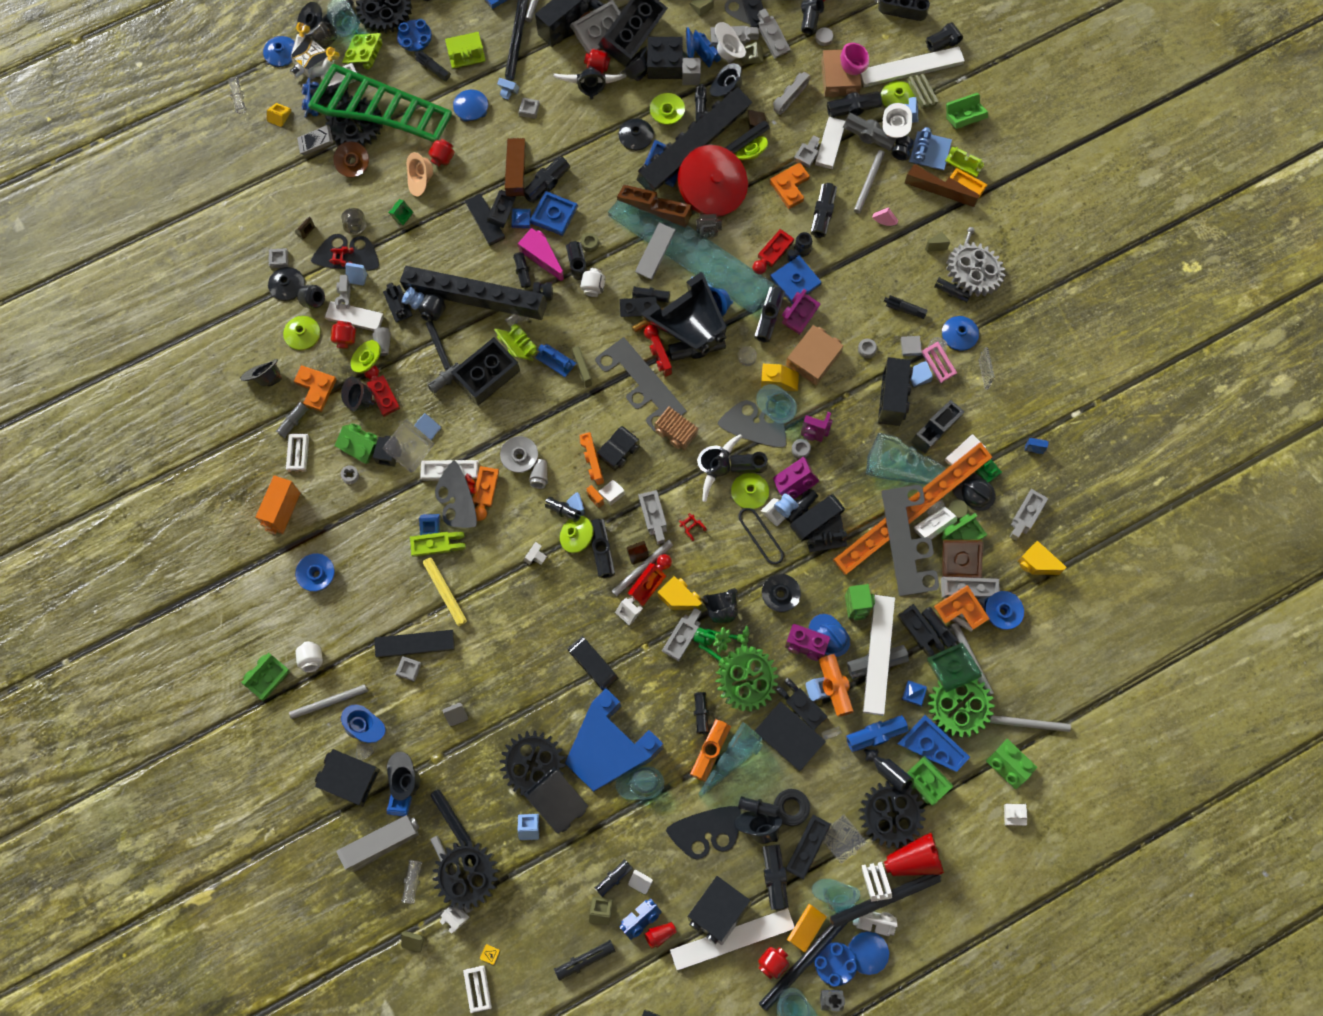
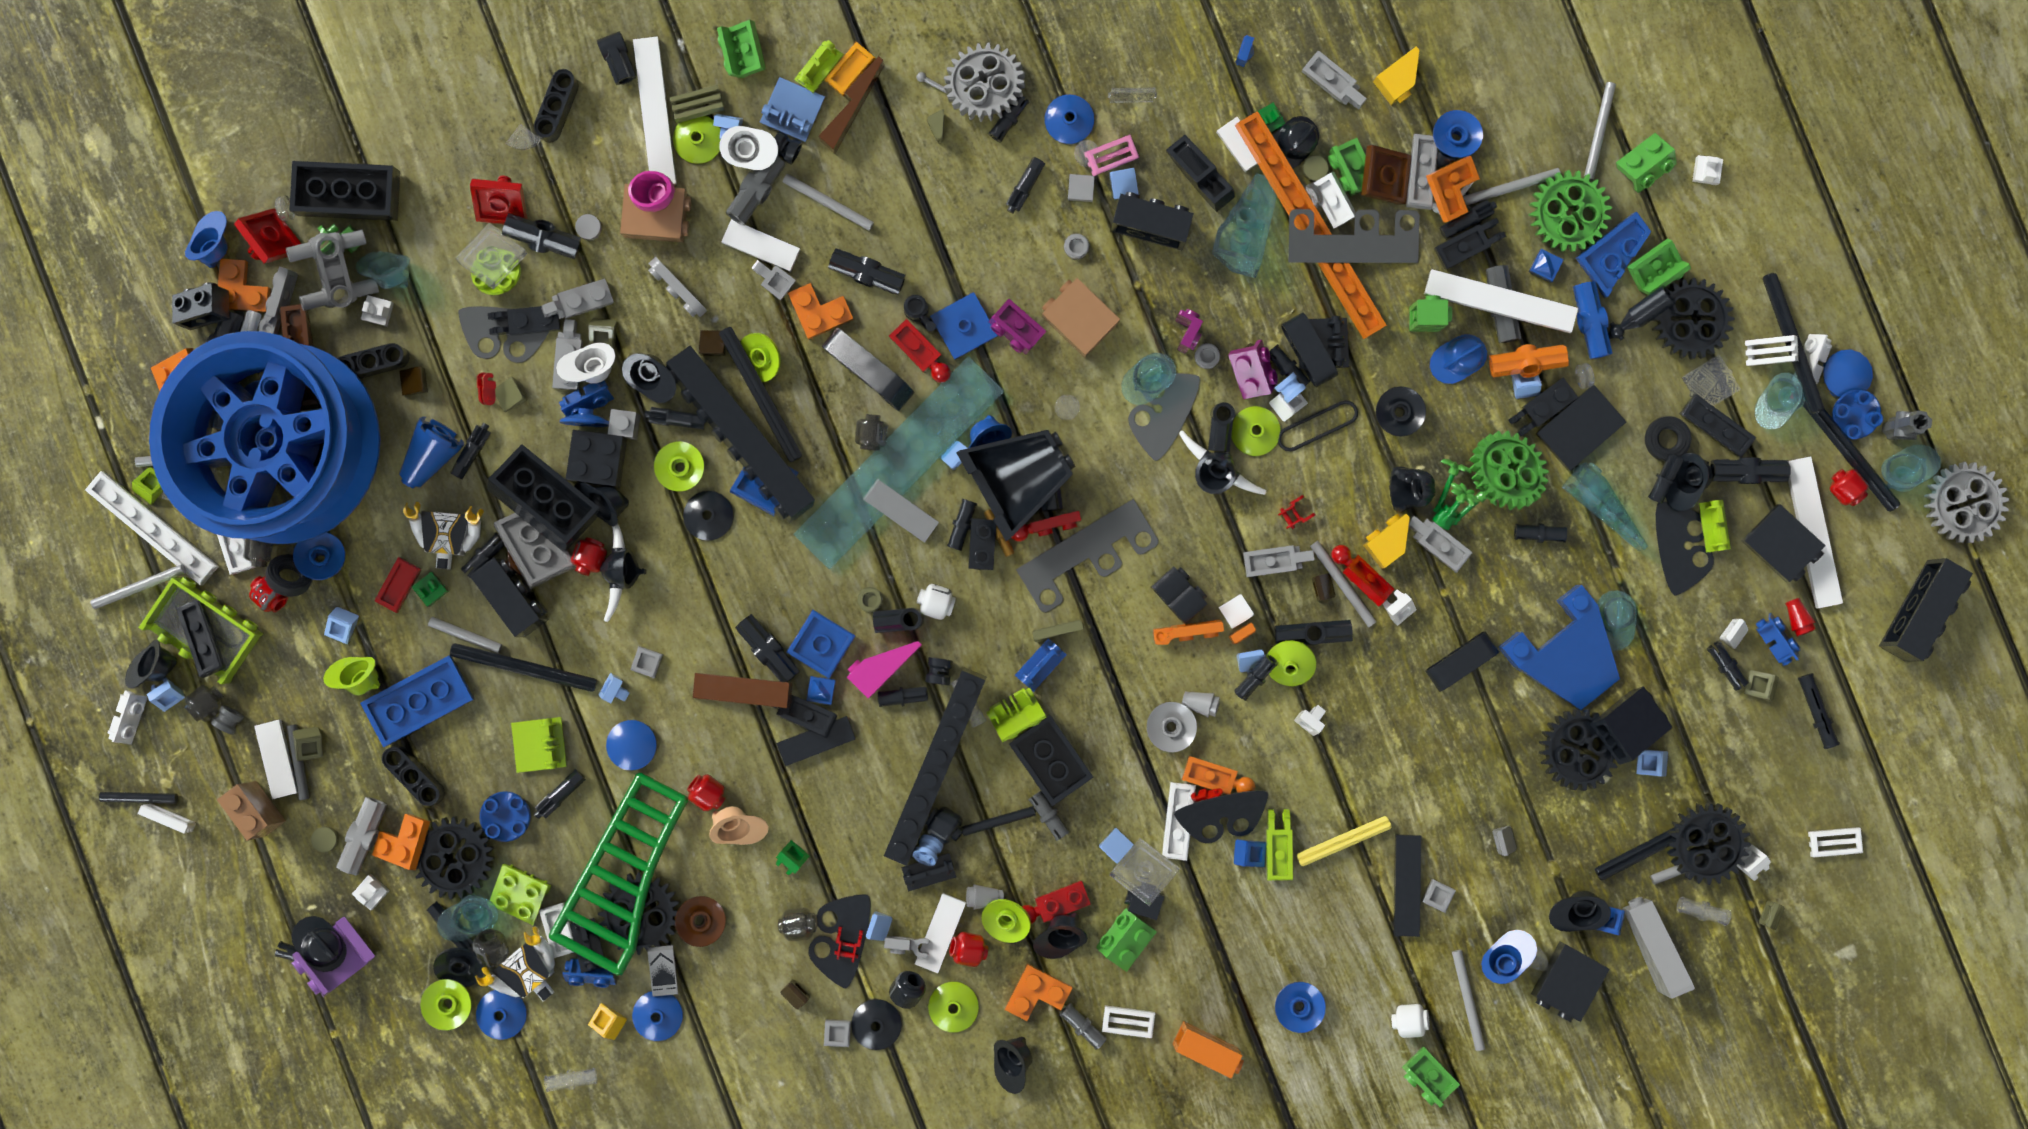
camera: 90 degrees left, 15 degrees up
light grey bush [341,465,359,484] -> none
yellow sticker [480,944,500,965] -> none
reddish brown slope [617,185,692,228] -> none
medium nougat brick [655,406,699,450] -> none
red dish [678,145,748,217] -> none
orange piece [690,719,731,782] -> none
black piece [754,286,785,343] -> none
yellow slope [761,363,799,391] -> none
magenta bracket [785,624,830,661] -> none
light orange tile [787,904,827,953] -> none
black piece [827,91,882,118] -> none
bright pink tile [872,208,898,226] -> none
red cone [884,833,944,876] -> none
clear green tile [927,642,982,693] -> none
none -> lime dish [420,979,472,1030]
none -> blue dish [632,991,683,1041]
none -> beam [821,327,915,411]
none -> lime hinge [1699,500,1731,553]

